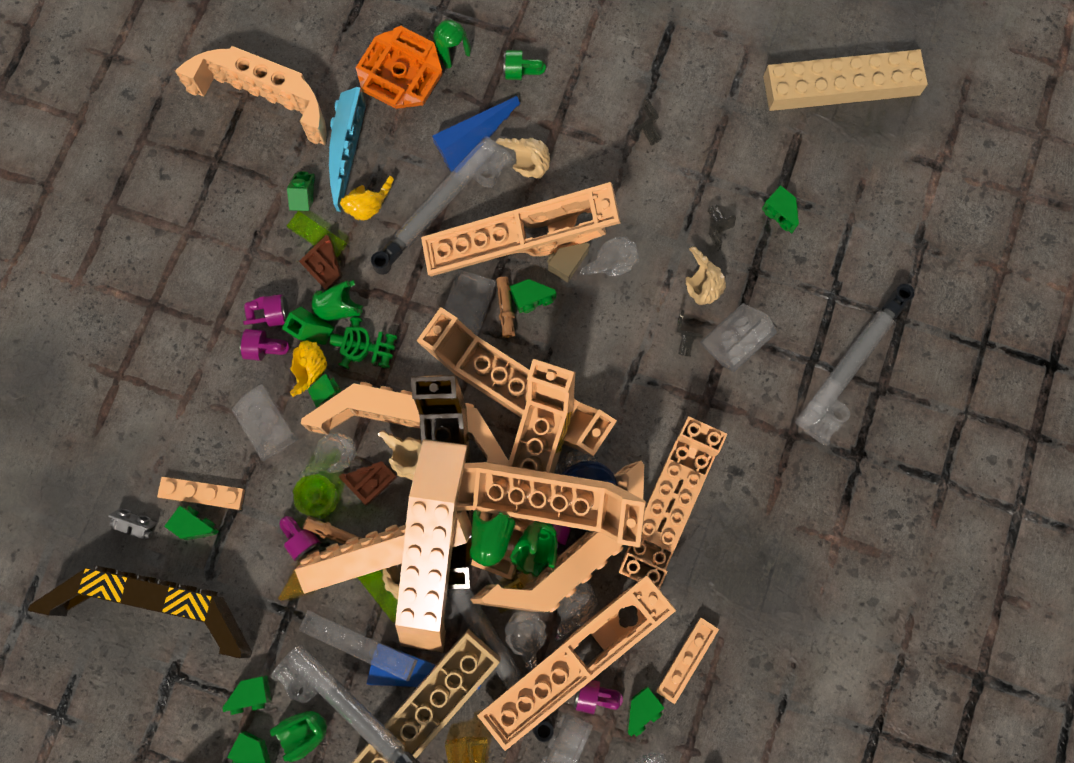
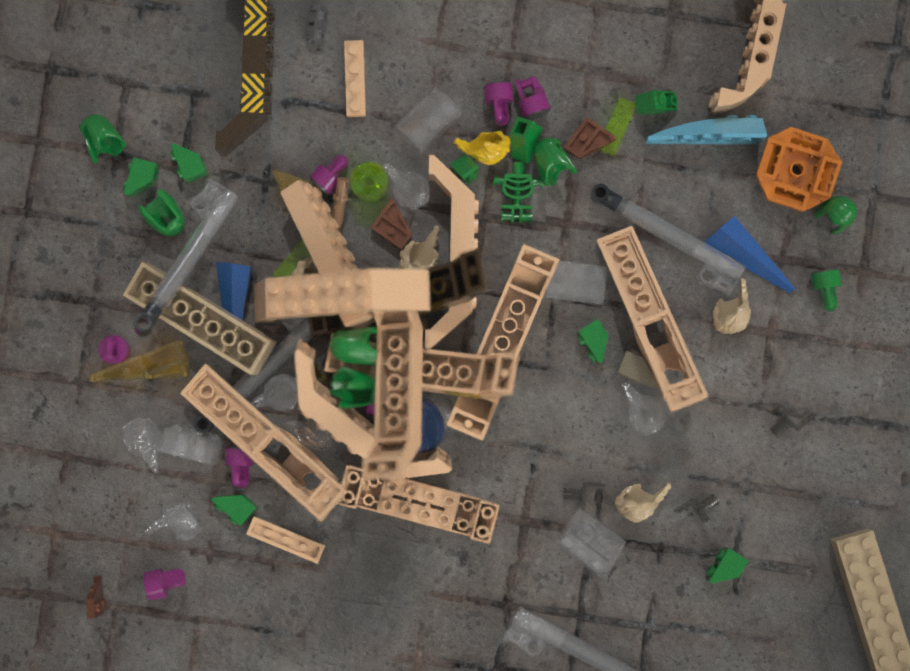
camera: 75 degrees right, 10 degrees up
green slope [164,506,219,540] -> none
clear tile [299,610,418,681] -> none
yellow hair [340,176,394,221] -> none
medium nougat pin [496,277,515,338] -> none

